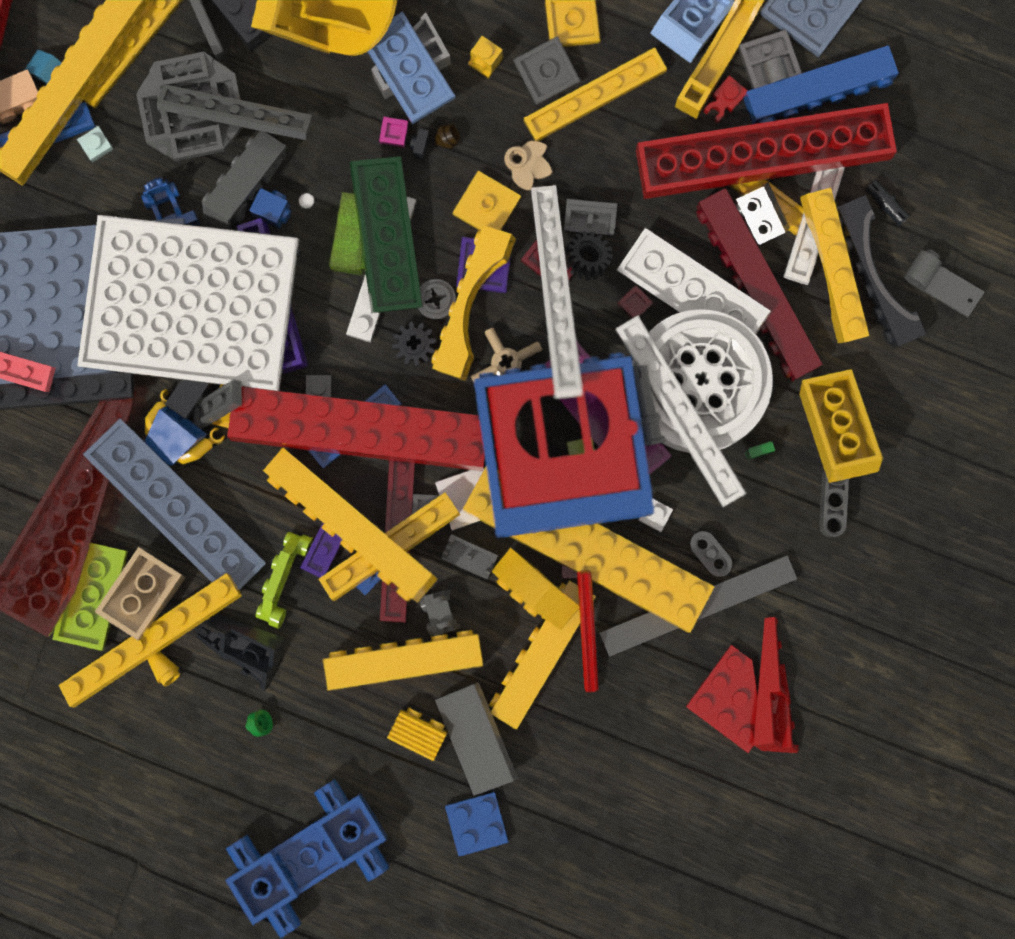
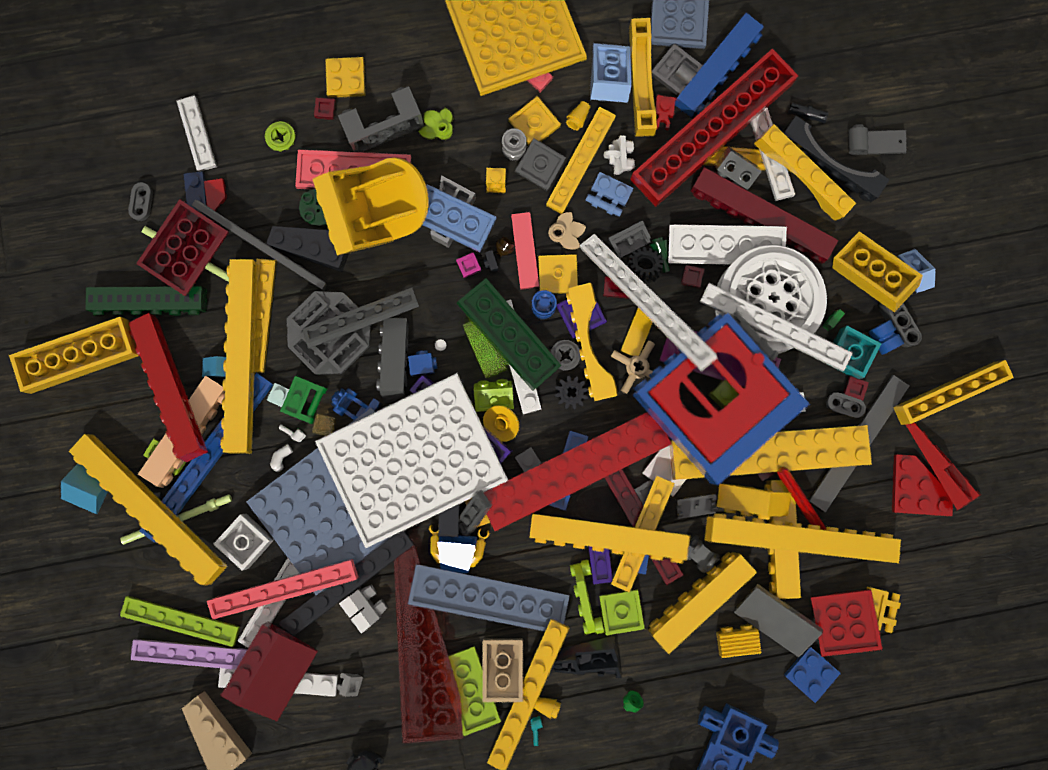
camera: 35 degrees left, 0 degrees up
none -> white arm [270,444,293,472]
none -> white hand [279,425,306,442]
none -> green plate [280,376,327,424]
none -> clear yellow plate [312,414,336,436]
none -> light grey hips [339,585,388,633]
none -> lime bracket [474,379,514,412]
none -> yellow dish [483,405,519,442]
none -> light grey wheel [502,129,526,160]
none -> coral tile [511,212,539,290]
none -> teal hand [531,716,543,746]
none -> blue wheel [532,290,557,319]
none -> yellow cone [566,101,590,130]
none -> medium blue plate [586,172,633,217]
none -> lime plate [599,589,645,635]
none -> white hips [604,136,635,175]
none -> yellow tile [620,307,653,357]
none -> dark green cone [649,237,670,273]
none -> yellow brick [705,513,901,563]
none -> red plate [811,589,883,657]
none -> teal brick [832,326,881,379]
none -> dark red plate [843,376,869,401]
none -> yellow plate [867,587,901,633]
none -> blue wheel [868,320,904,355]
none -> yellow brick [893,360,1014,425]
none -> light blue slope [898,249,935,293]

